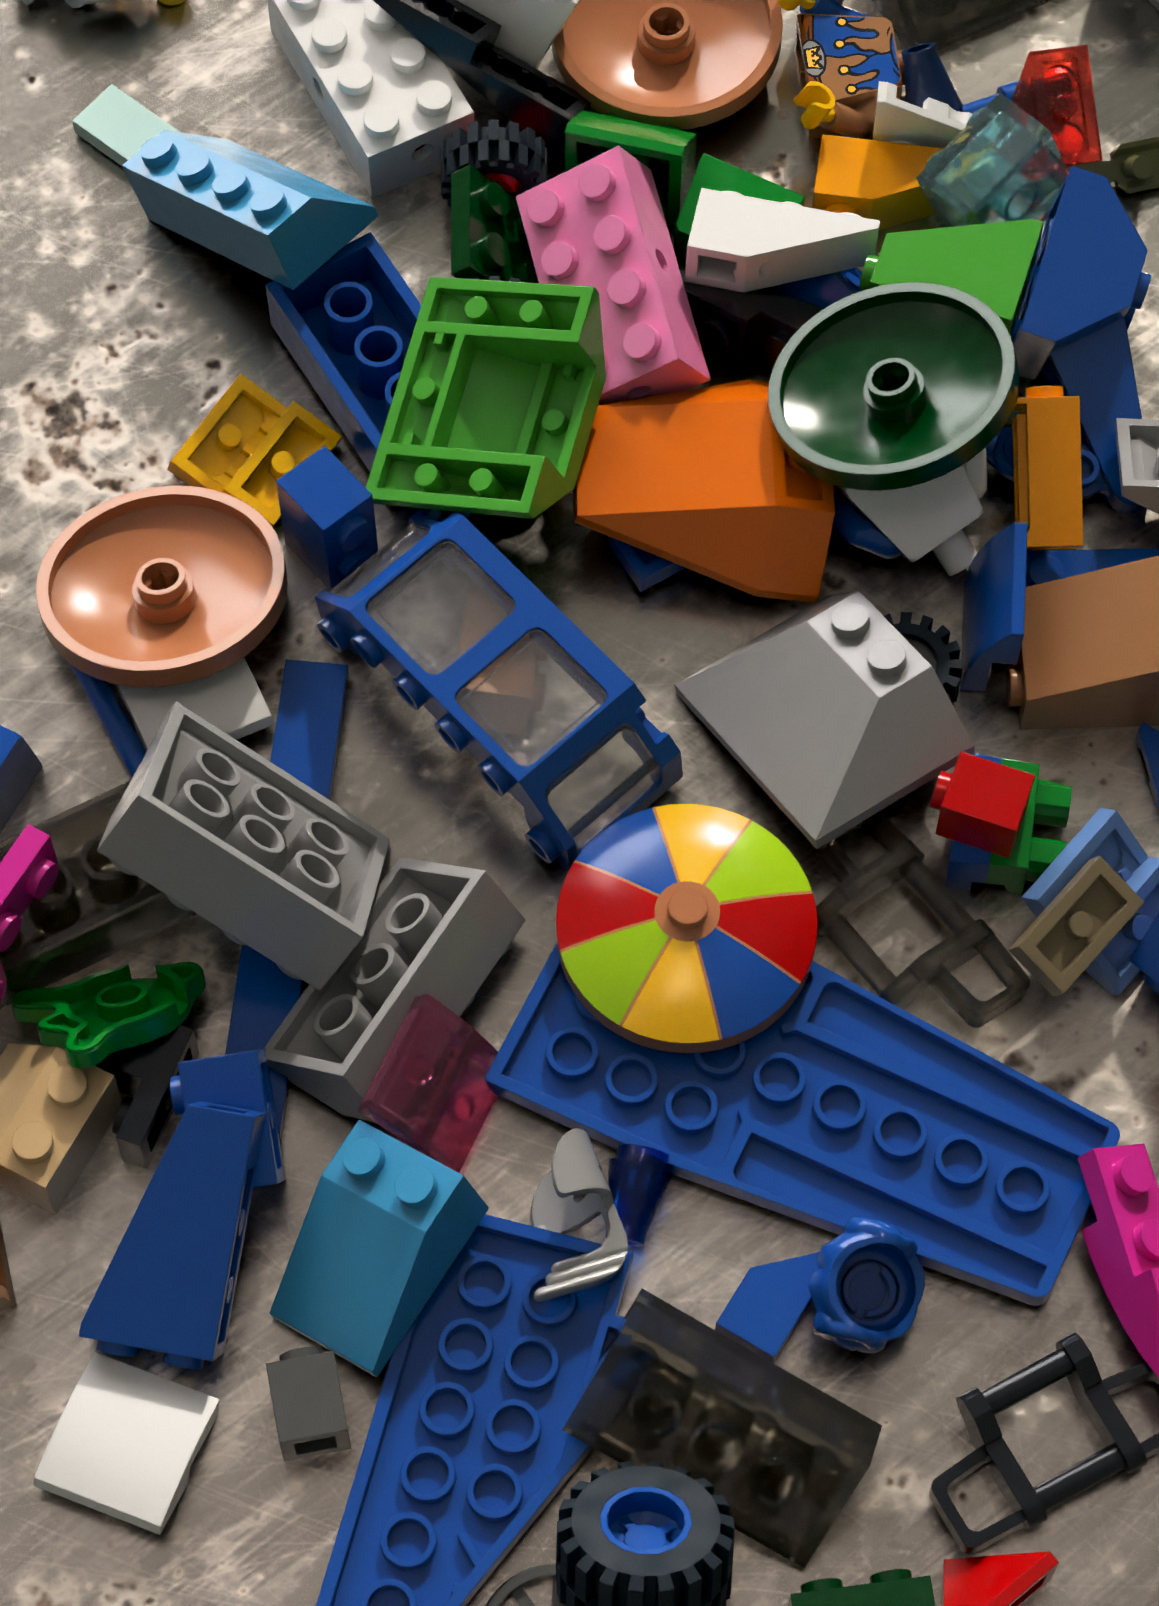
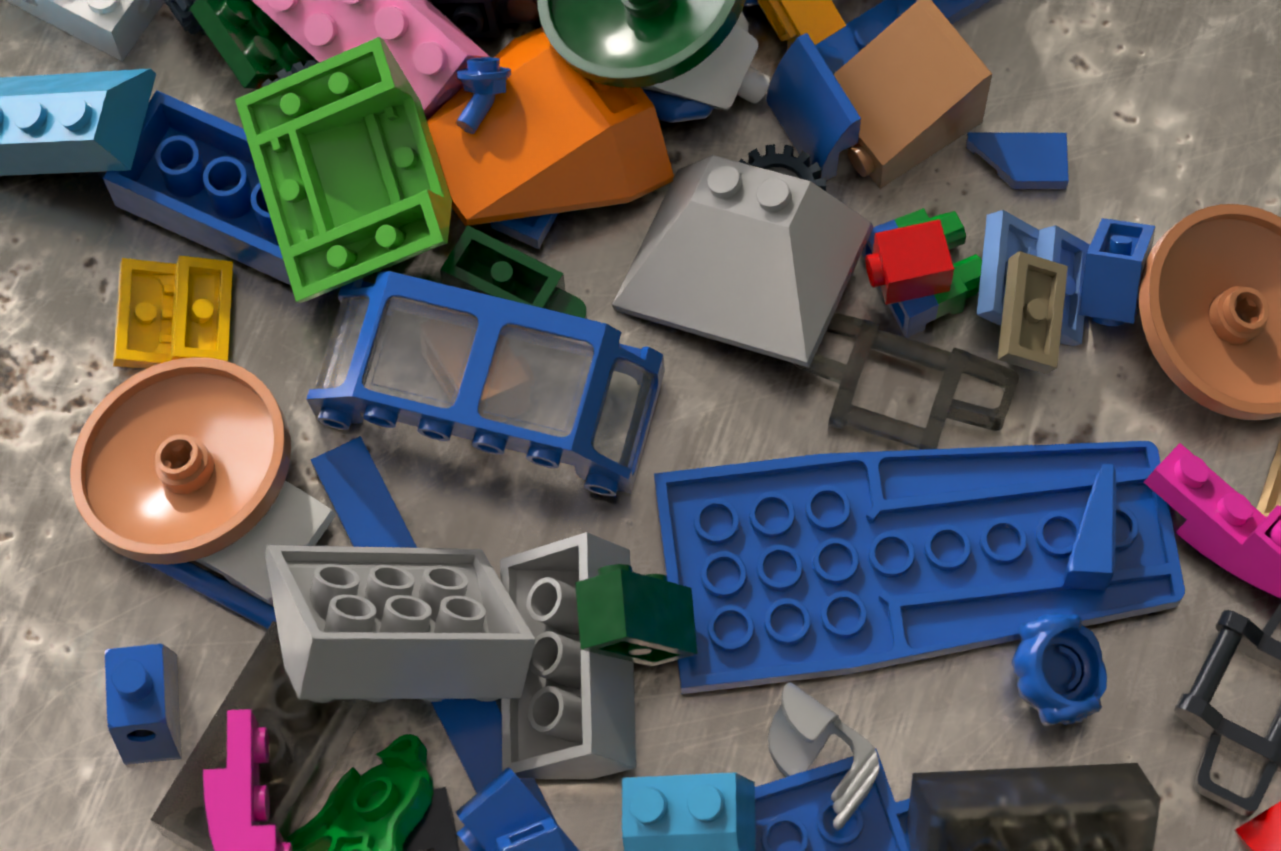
camera: 30 degrees left, 5 degrees up
blue brick [276,446,379,592] -> none
clear pink slope [358,994,498,1173] -> none
dish [556,804,818,1053] -> none
clear blue cone [605,1144,673,1247] -> none
blue tile [715,1252,820,1364] -> none
none -> dark green brick [440,225,587,319]
none -> blue plate [456,57,511,134]
none -> dark green brick [575,564,698,667]
none -> blue slope [1063,464,1116,590]

